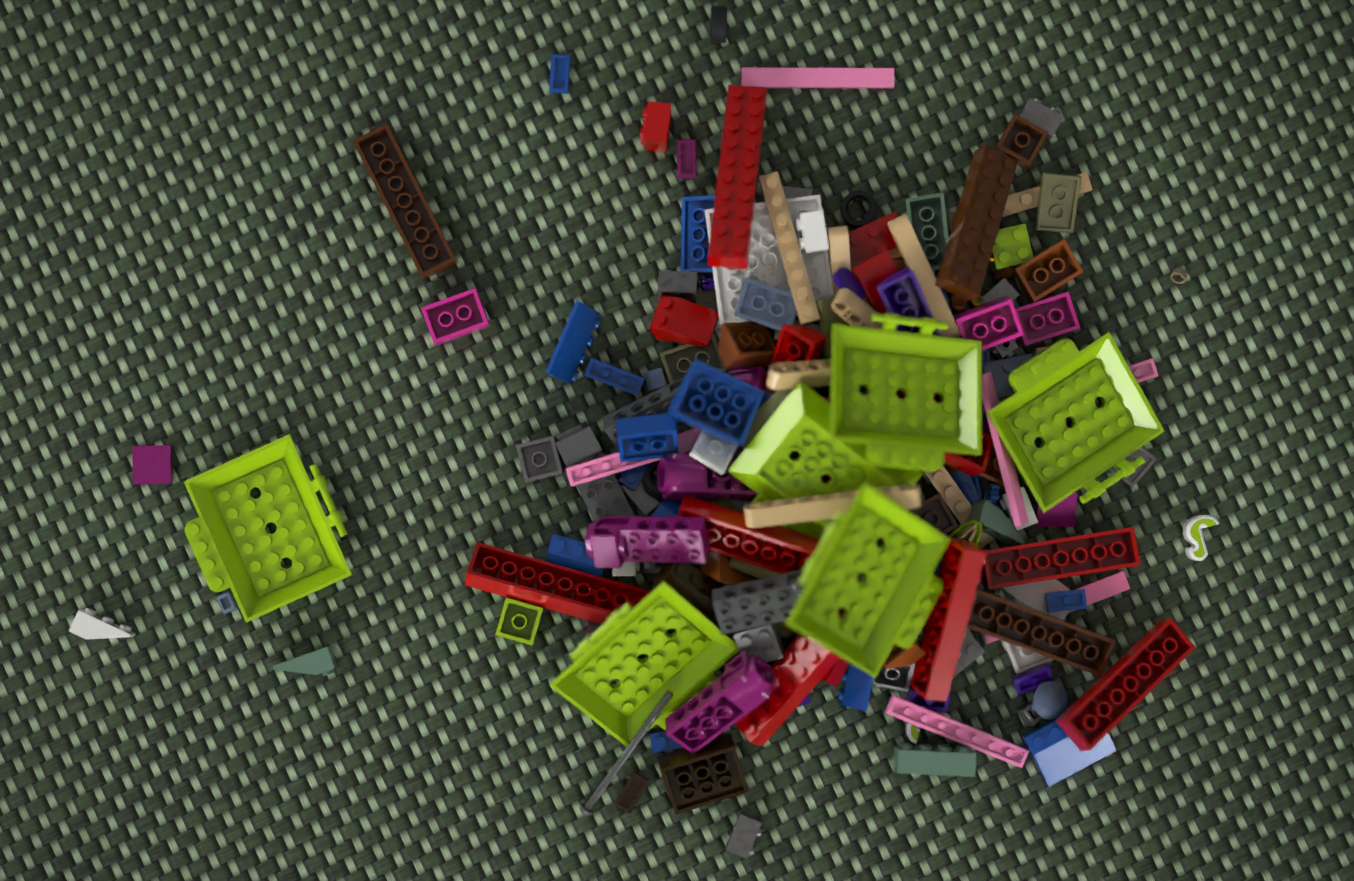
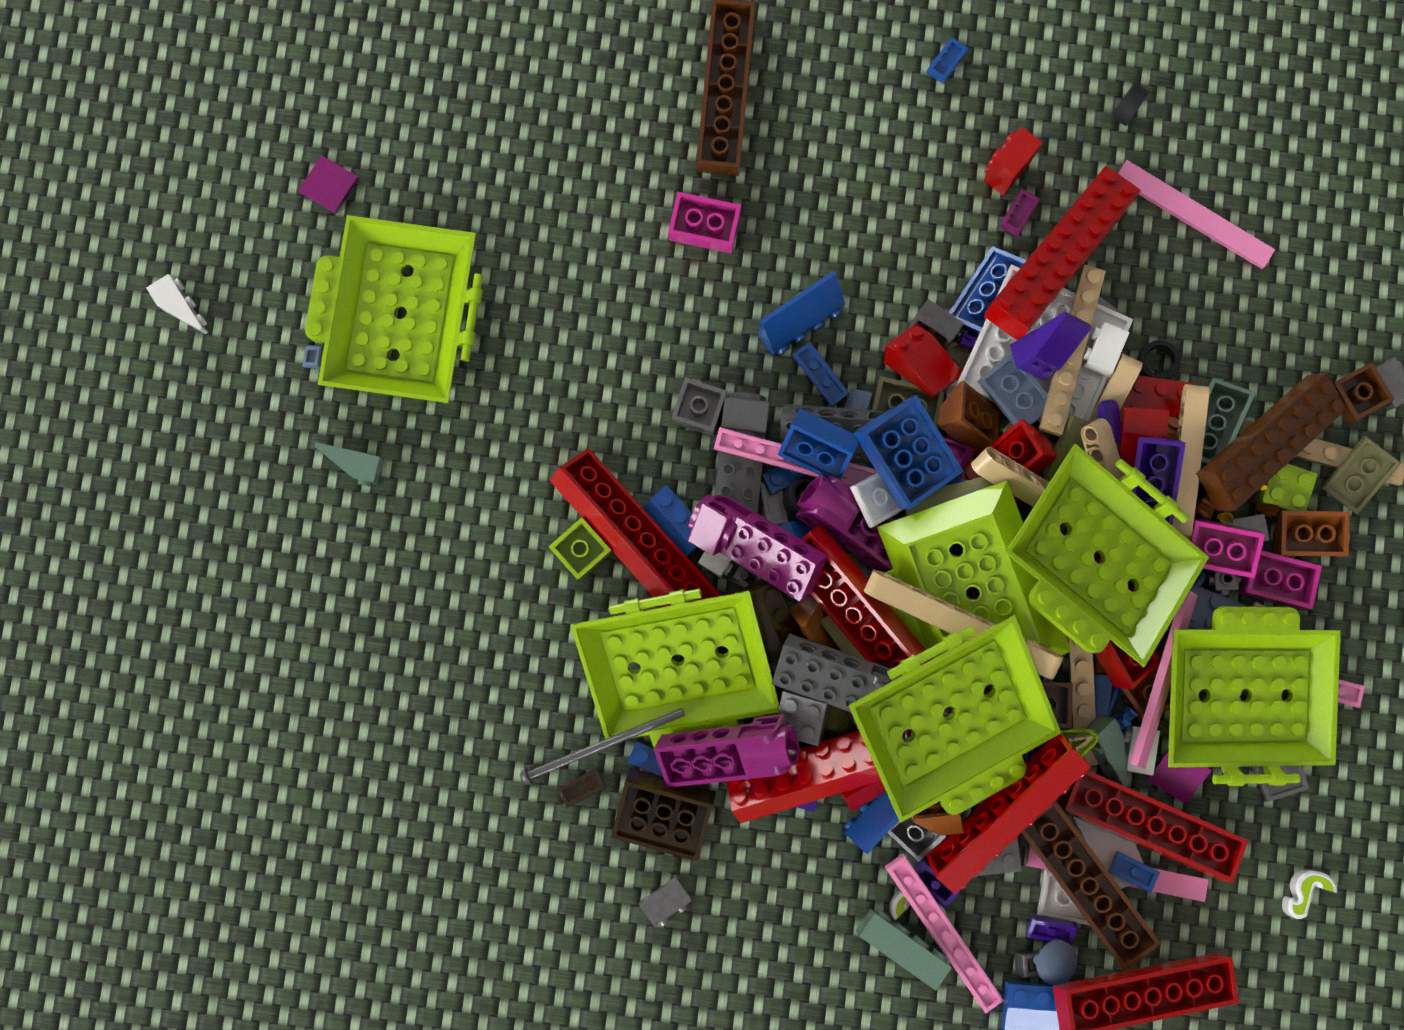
camera: 30 degrees right, 5 degrees down
none -> dark purple slope [1010,311,1092,380]

